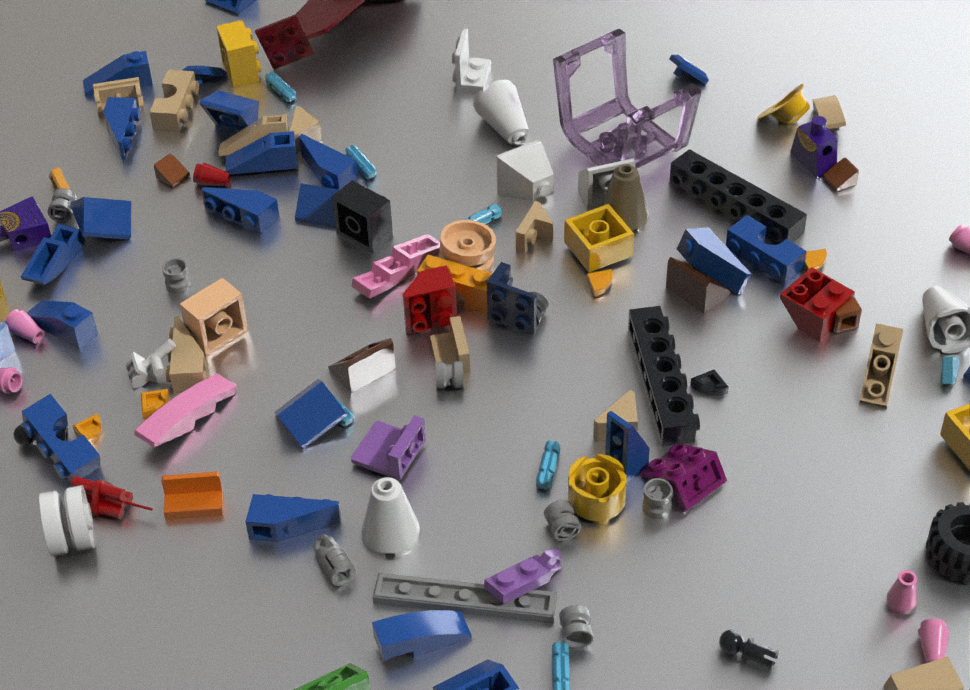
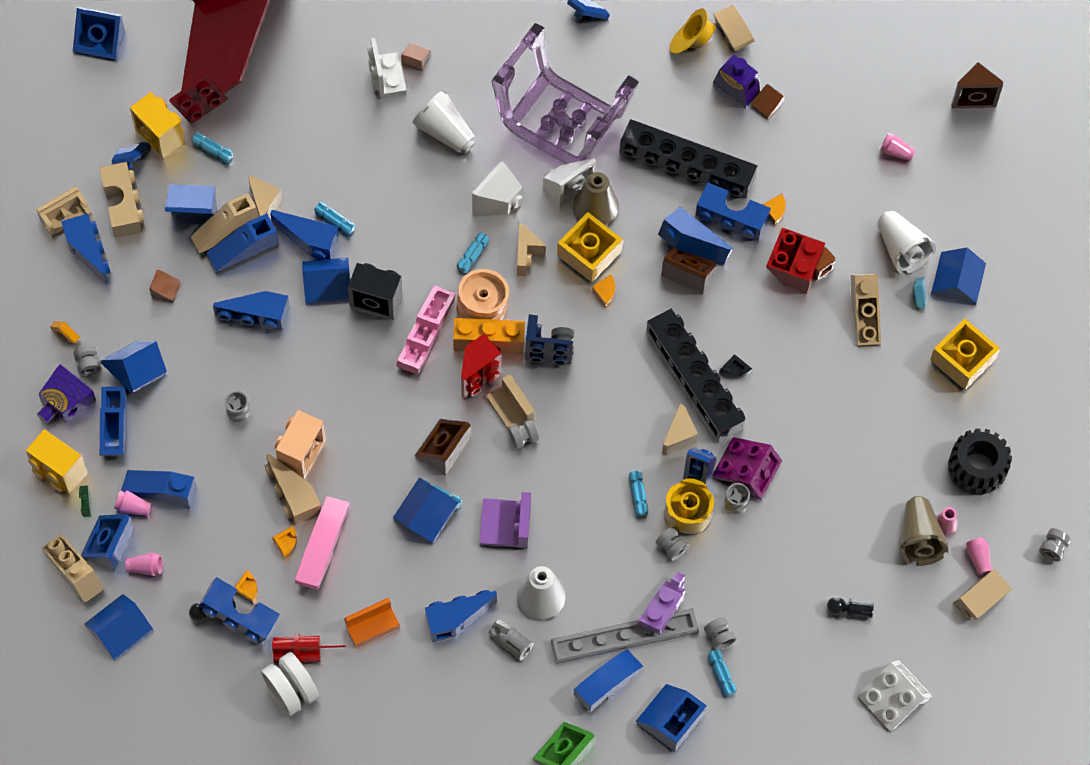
camera: 25 degrees left, 20 degrees up
blue slope [83,51,153,97] -> none
white arm [126,339,176,388] -> none
red cone [193,162,230,187] -> none
none -> slope [401,43,431,70]
none -> dark tan cone [900,496,949,565]

